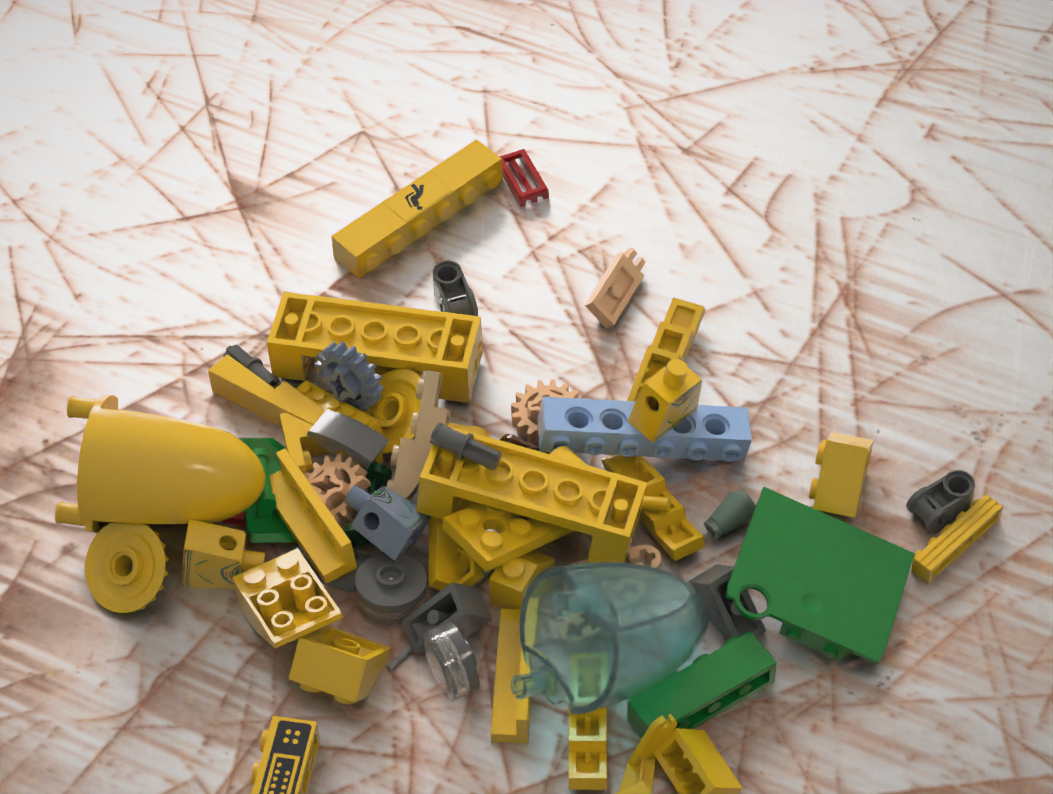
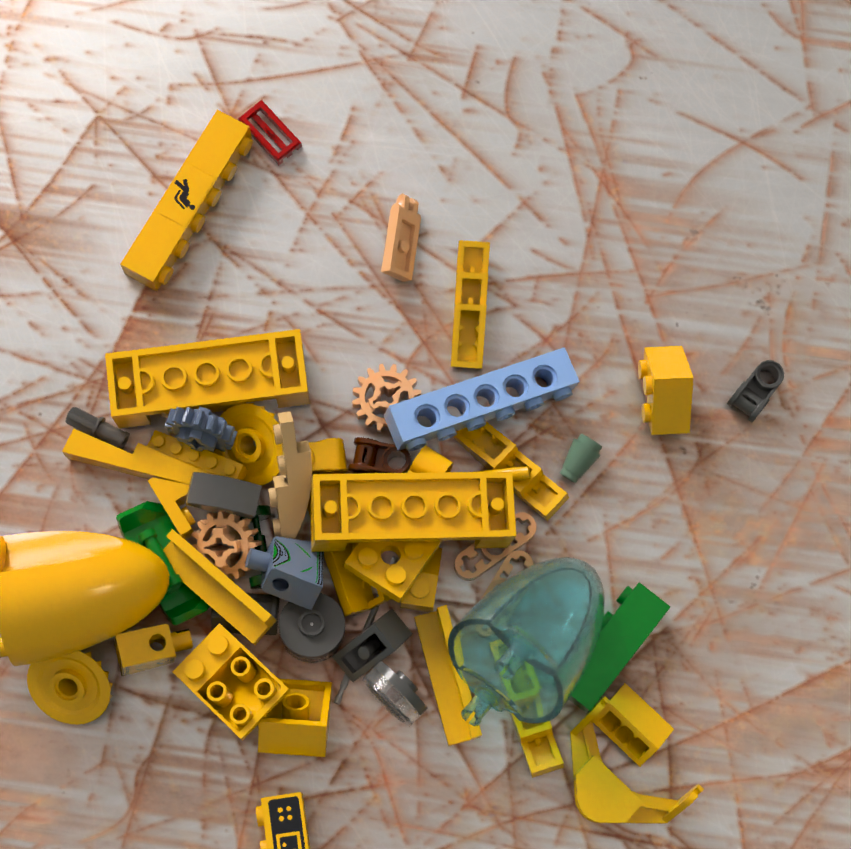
camera: 25 degrees left, 25 degrees up
dark grey axle [430,422,502,470] -> none
dark grey piece [432,260,478,316] -> none
yellow torso [628,359,702,443] -> none
dark grey slope [688,564,766,640] -> none
green piece [726,487,915,664] -> none
yellow piece [911,494,1003,584] -> none

